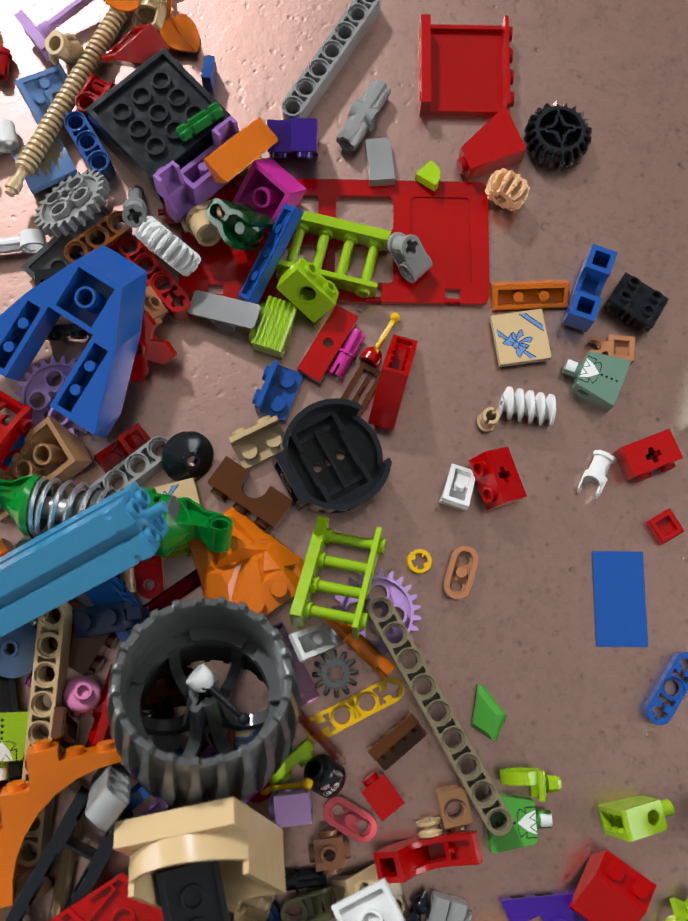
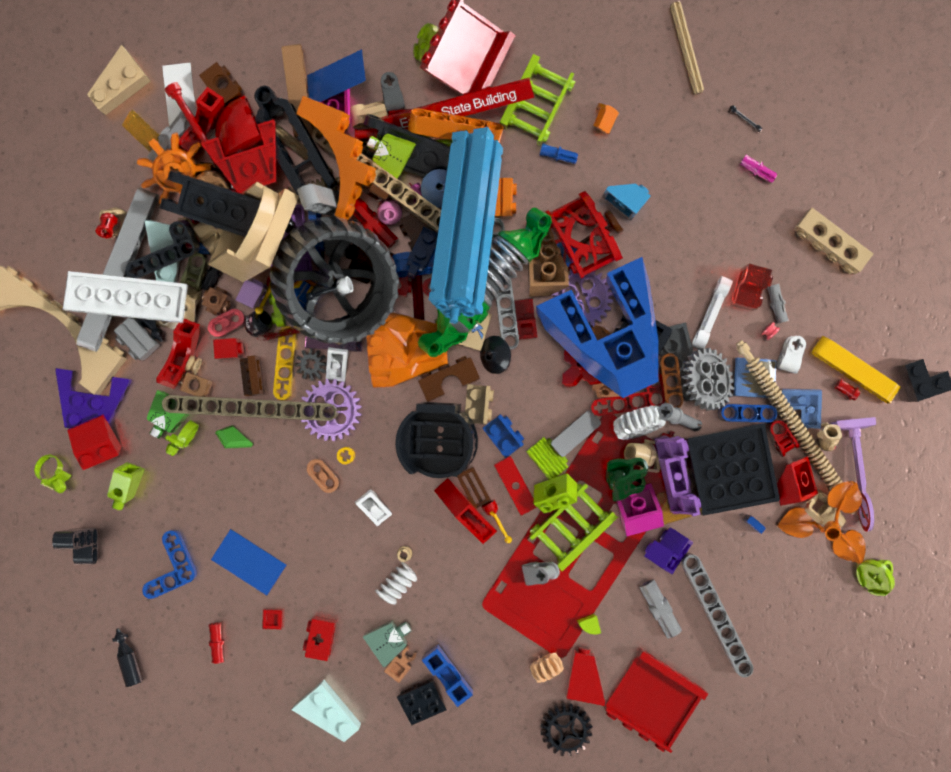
camera: 125 degrees right, 10 degrees up
green axle [176,102,224,141] -> none
orange slope [203,117,279,183] -> none
blue tile [238,204,304,304] -> none
lime fence [290,516,386,639] -> none
orange axle [324,619,395,679] -> none
dark pink axle [328,329,365,380] -> none
light grey tile [365,137,395,186] -> none
red brick [468,447,527,511] -> none
orange slope [490,279,570,311] -> none
tan tile [490,309,552,367] -> none
white piece [577,450,617,500] -> none

